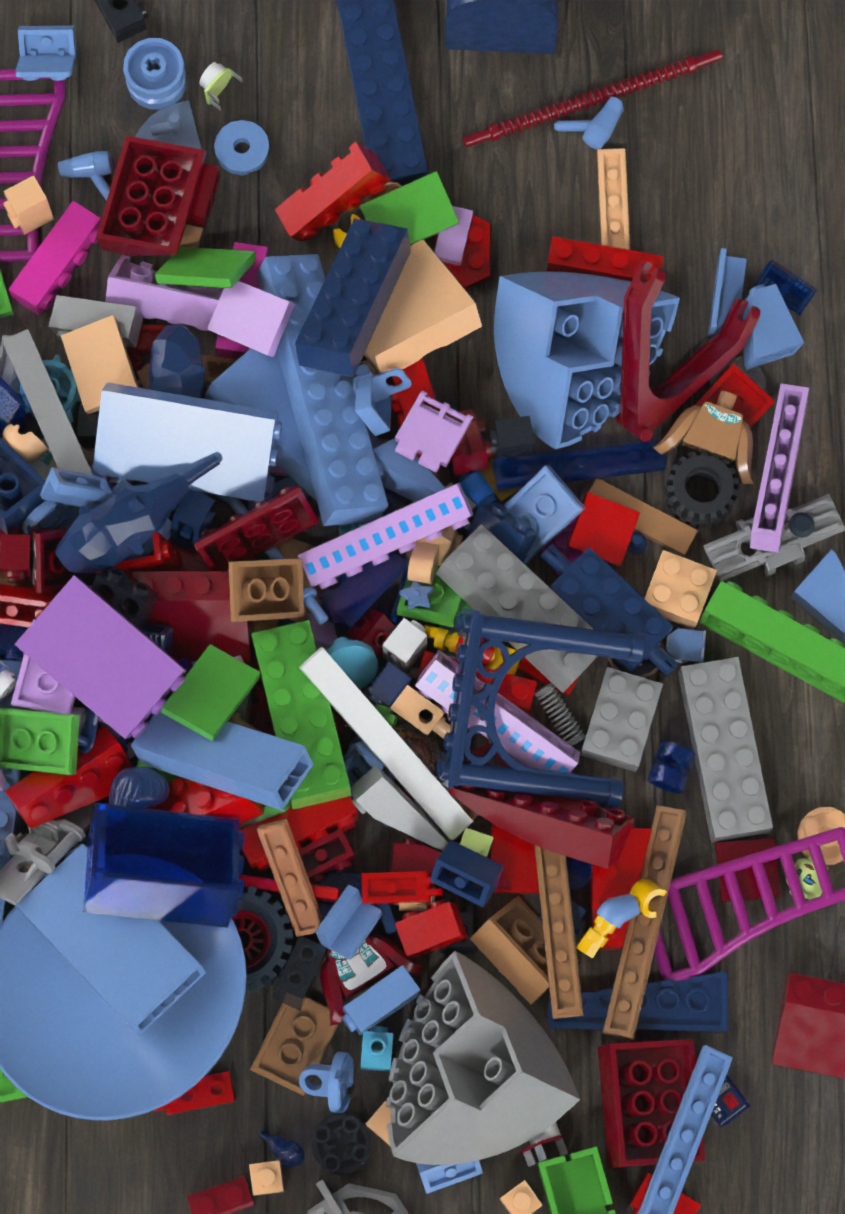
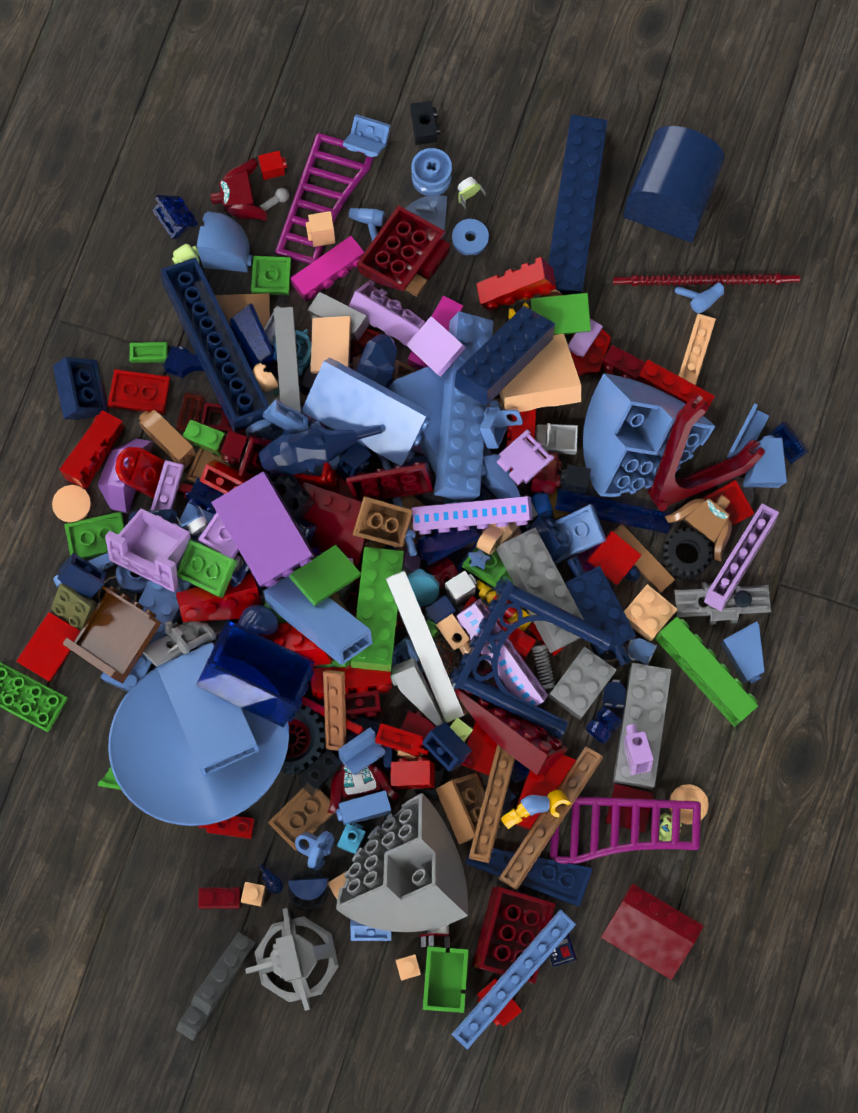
camera: 20 degrees right, 0 degrees up
bright green tile [155,247,256,288] -> none
none -> dark blue tile [288,877,329,900]
none -> white piece [535,423,578,455]
none -> dark red brick [601,345,646,381]
none -> dark blue piece [602,679,626,709]
none -> lavender torso [624,724,653,775]

